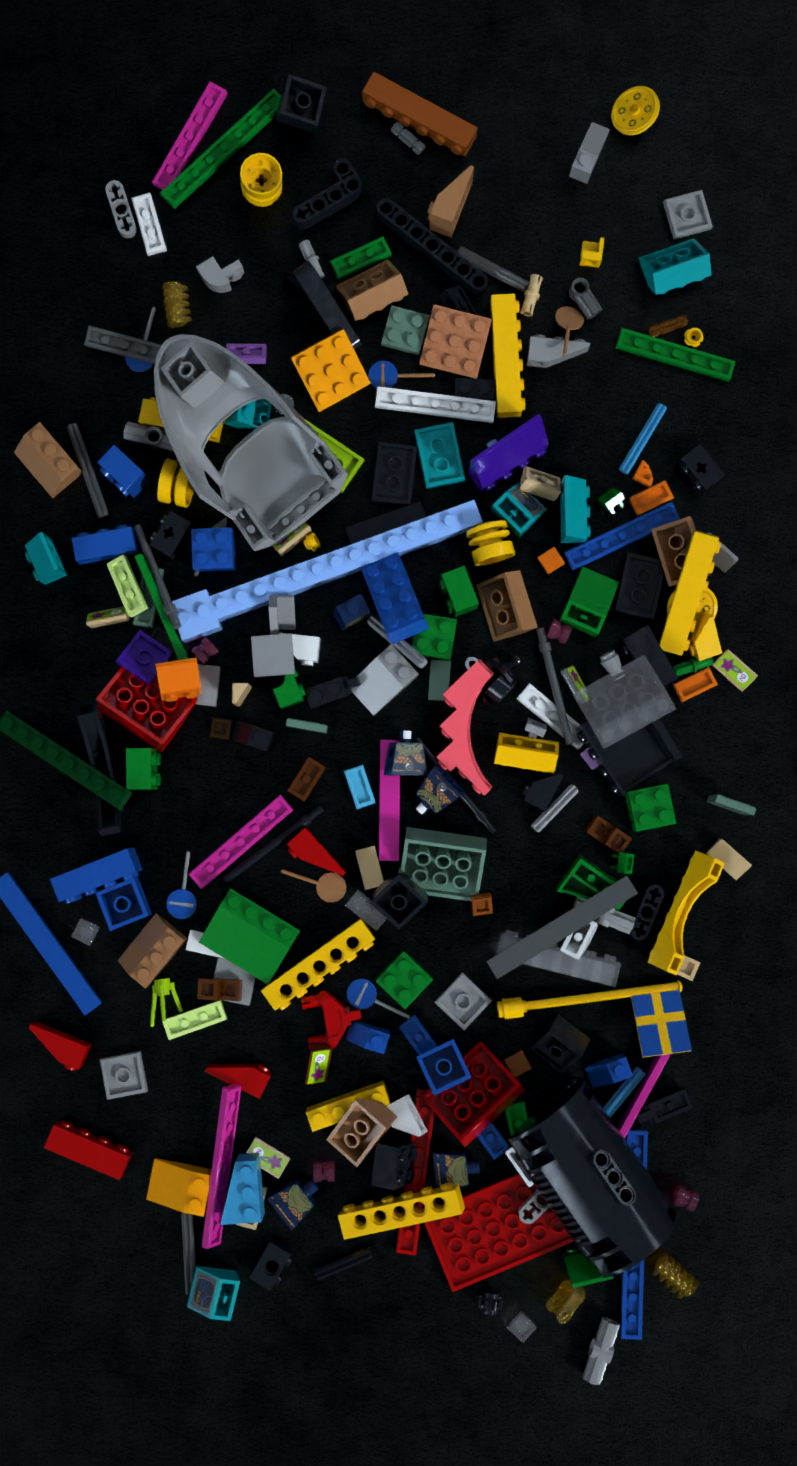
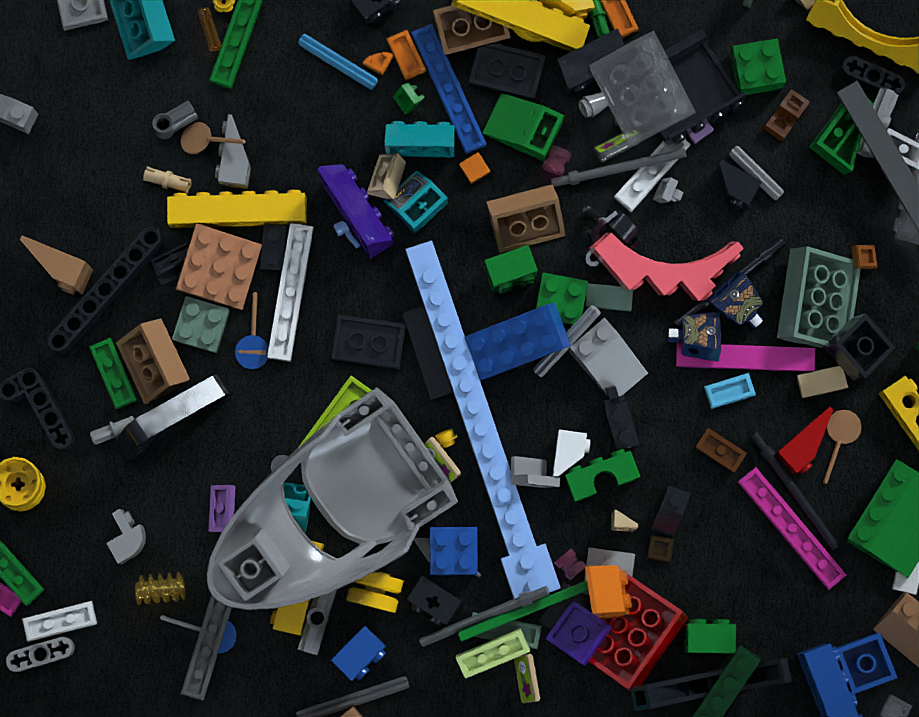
camera: 85 degrees left, 5 degrees down
blue brick [71,525,138,565] -> none
blue piece [166,851,197,919] -> none
light grey tile [251,633,295,677] -> none
sand green tile [286,718,328,734] -> none
light orange plate [290,329,371,412] -> none
dark blue torso [333,594,375,631] -> none
clear plate [345,889,387,931] -> none
teal tile [414,422,465,489] -> none
dark grey axle [457,246,529,292] -> none
yellow wheel [466,520,515,566] -> none
yellow brick [494,733,559,773] -> none
yellow panel [580,237,604,268] -> none
green tile [610,852,634,874] -> none

